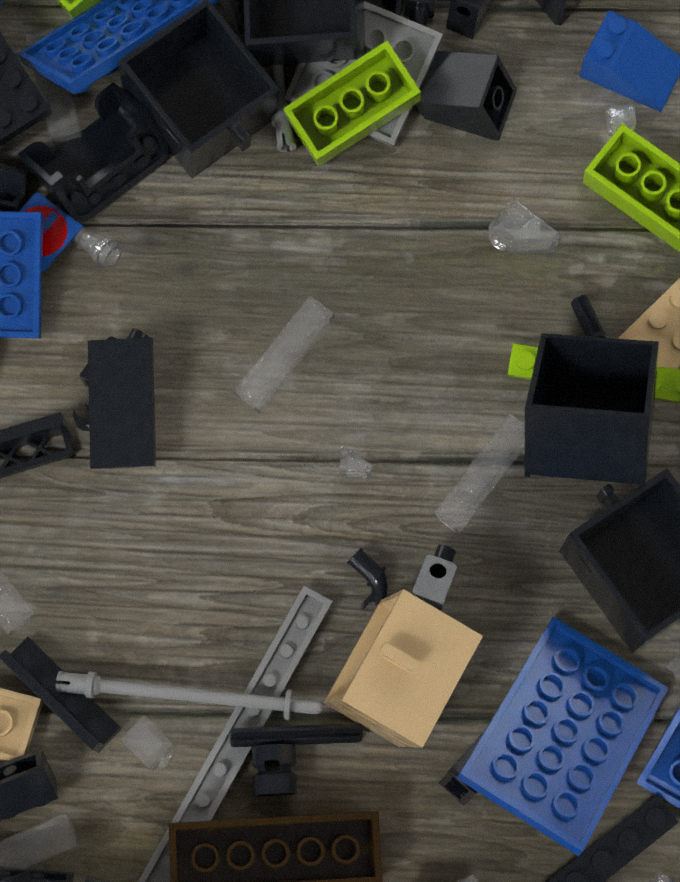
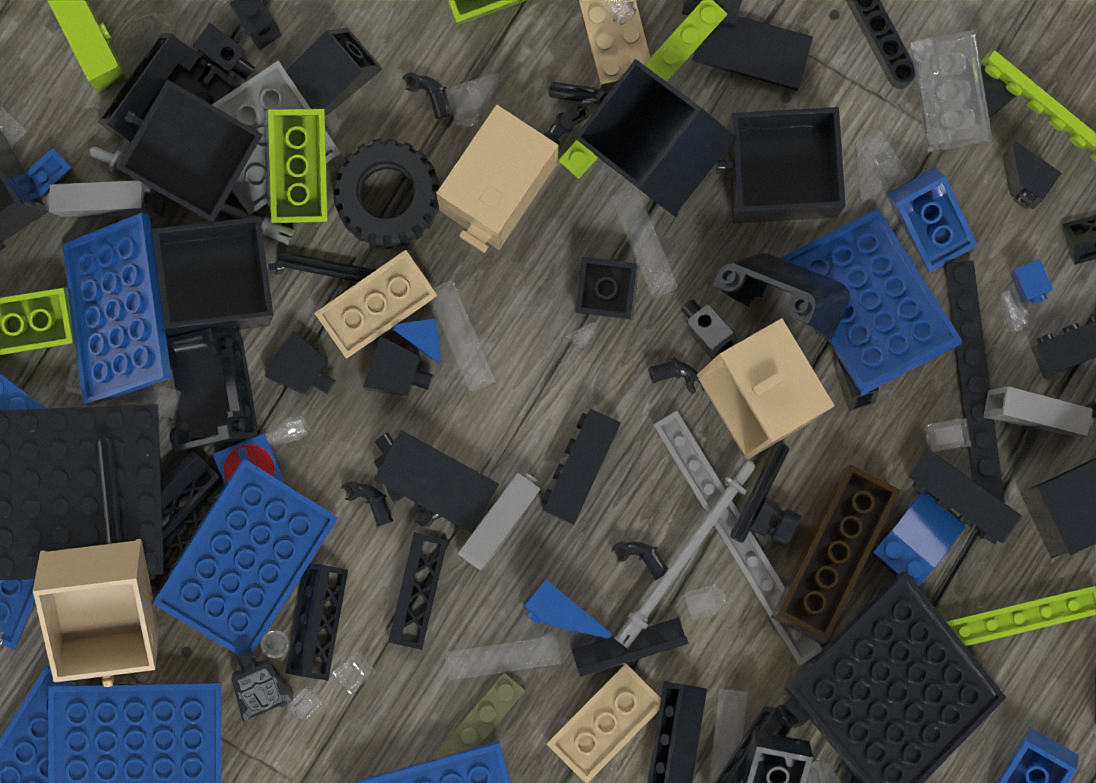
camera: 65 degrees left, 10 degrees up
none -> black torso [264,331,336,396]
none -> black axle [277,251,376,282]
none -> tan plate [315,249,438,359]
none -> black tyre [333,138,440,249]
none -> black piece [341,481,393,527]
none -> black torso [363,337,433,397]
none -> blue slope [393,318,442,364]
none -> black piece [402,72,452,119]
none -> tan piece [436,105,558,253]
none -> light grey slope [458,473,541,572]
none -> blue slope [524,580,612,639]
none -> black brick [541,408,621,526]
none -> black piece [543,103,589,146]
none -> black brick [575,257,640,321]
none -> black piece [611,541,669,580]
none -> black windscreen [713,253,850,340]

